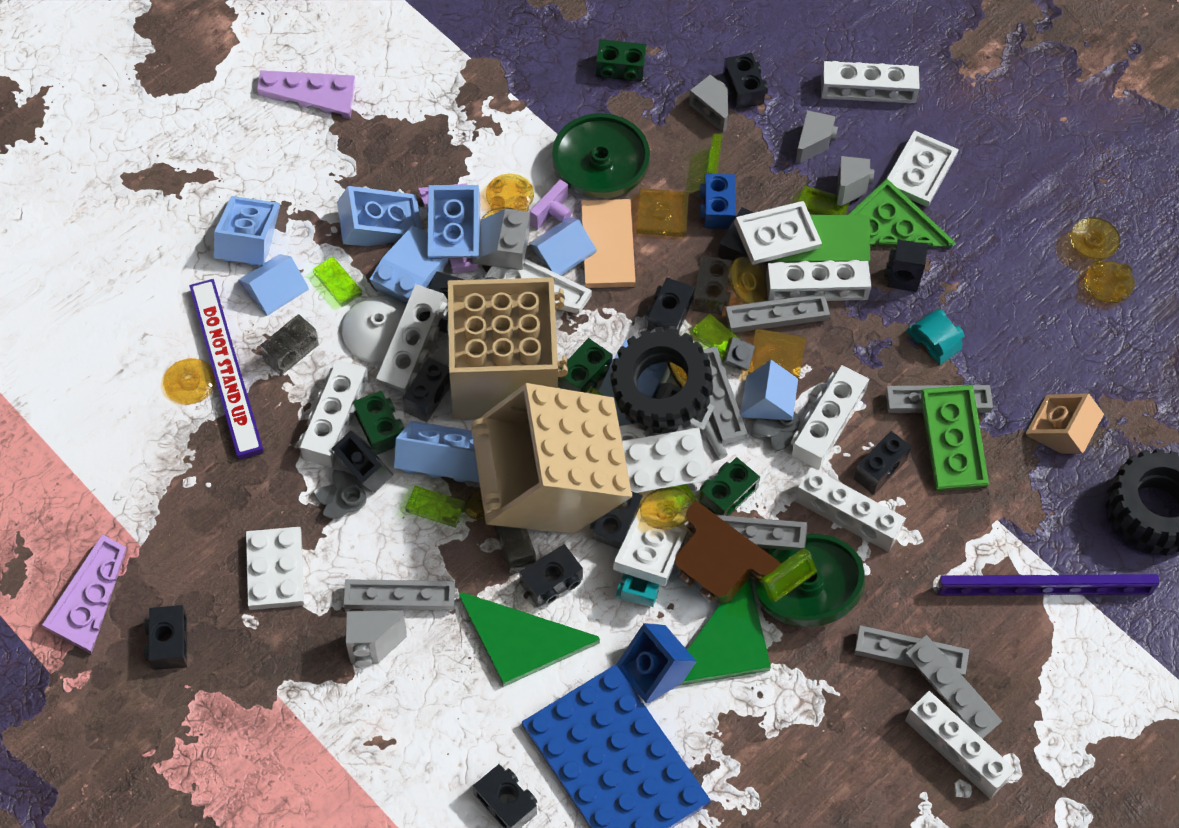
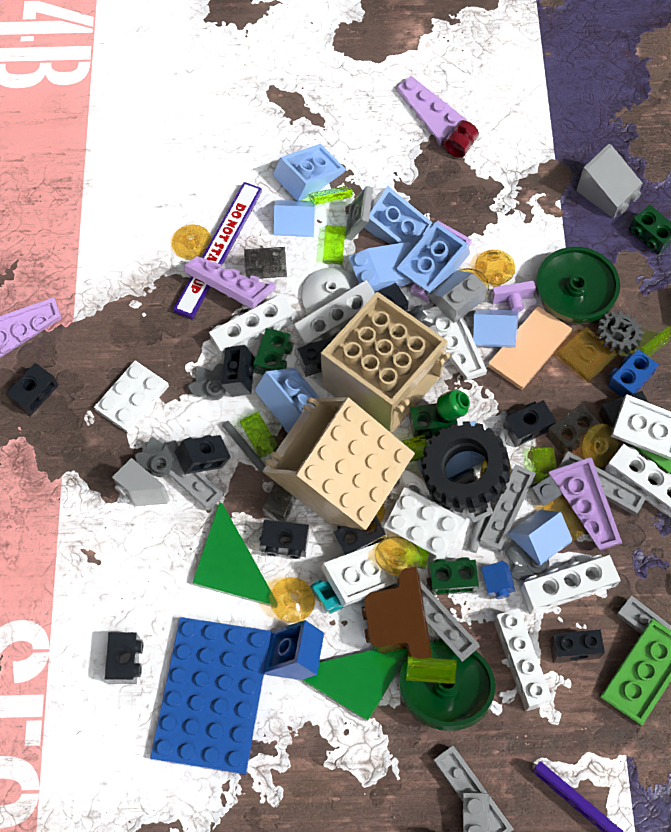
camera: 45 degrees right, 5 degrees up
none -> dark grey plate [135,437,179,477]
none -> black brick [175,435,231,475]
none -> lavender wing [184,256,276,309]
none -> dark grey bar [222,421,266,474]
none -> clear yellow dish [270,577,315,623]
none -> clear neon green tile [309,186,353,205]
none -> light grey tile [345,186,373,241]
none -> green head [436,389,470,421]
none -> dark red wheel [443,120,479,158]
none -> blue brick [481,561,515,599]
none -> lavender wing [549,457,622,550]
none -> light grey slope [576,144,643,219]
none -> dark grey gear [596,311,644,354]

